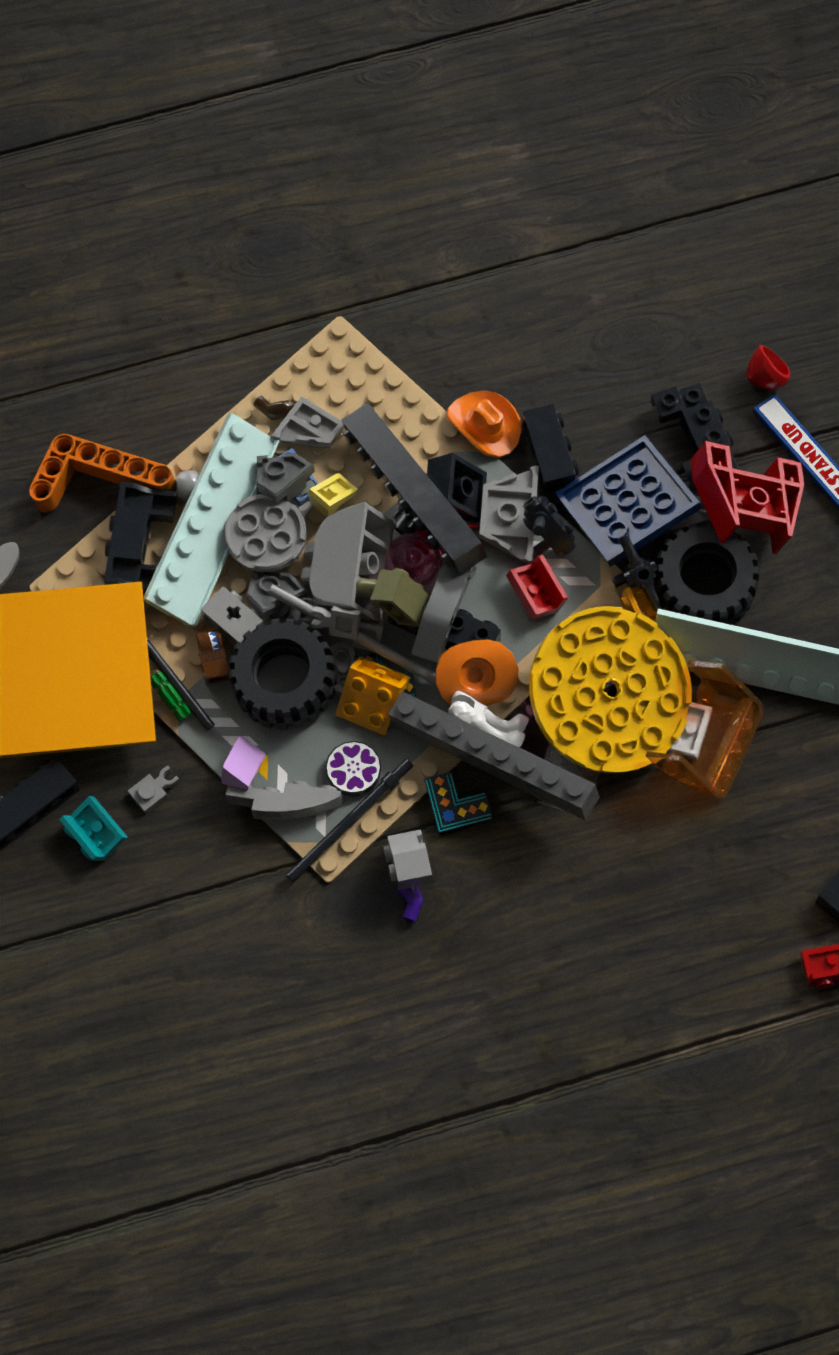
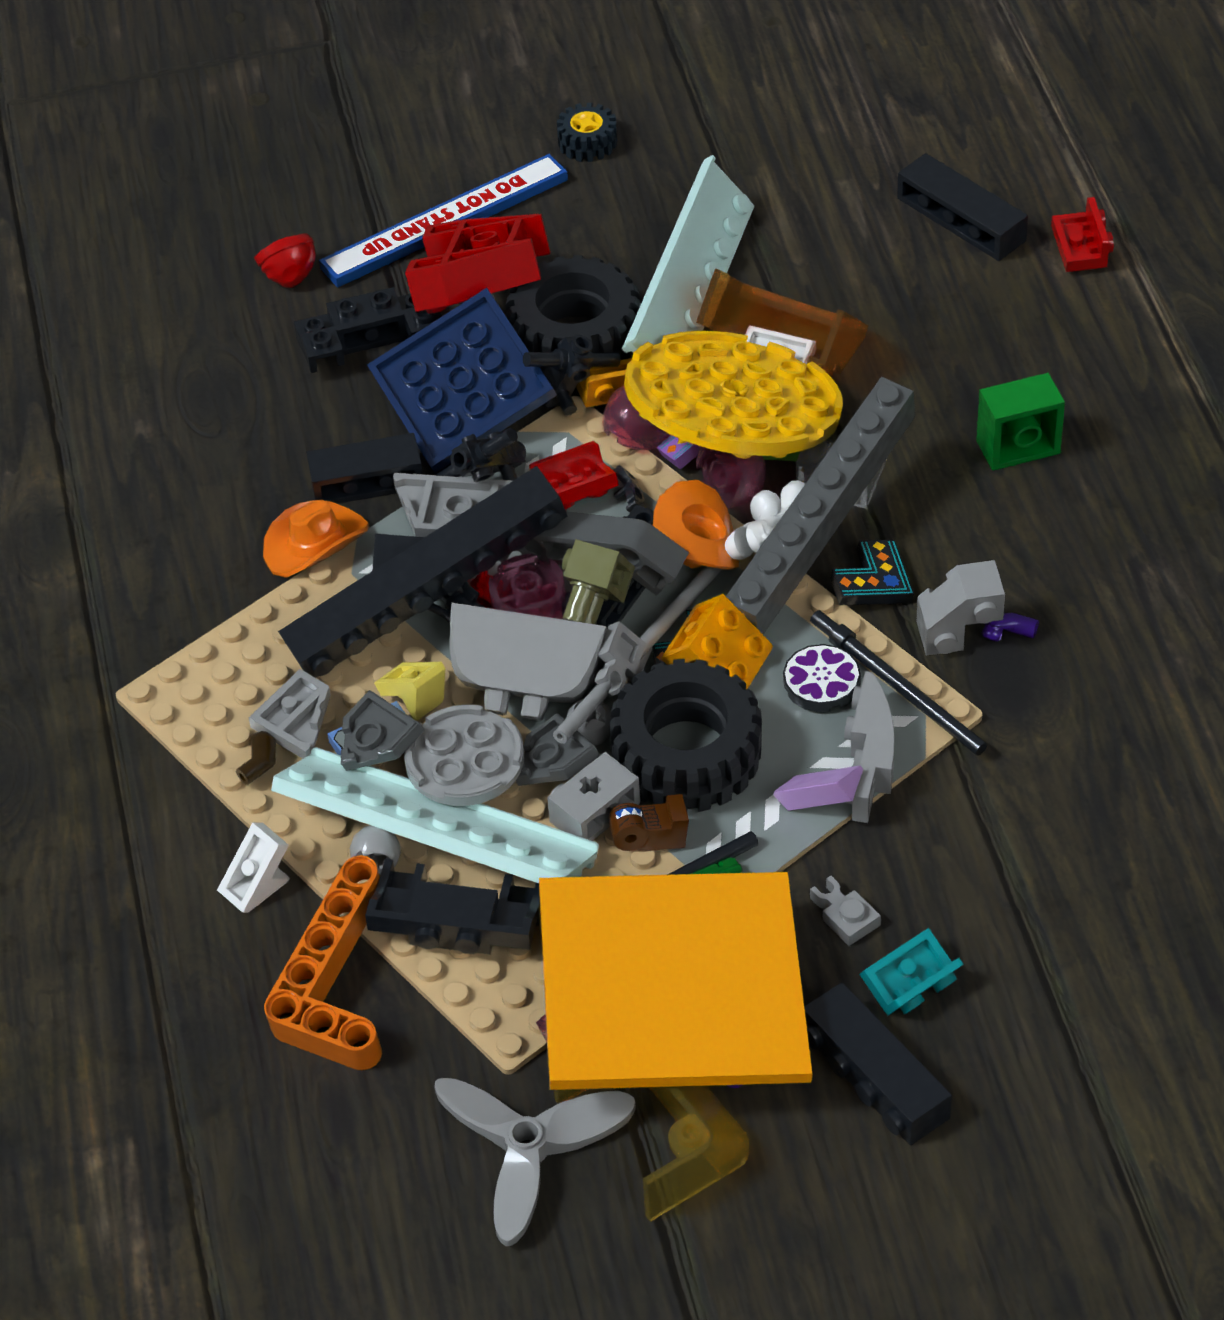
camera: 85 degrees left, 20 degrees down
none -> white slope [217,822,290,913]
none -> black piece [613,465,645,512]
none -> green brick [976,372,1065,471]

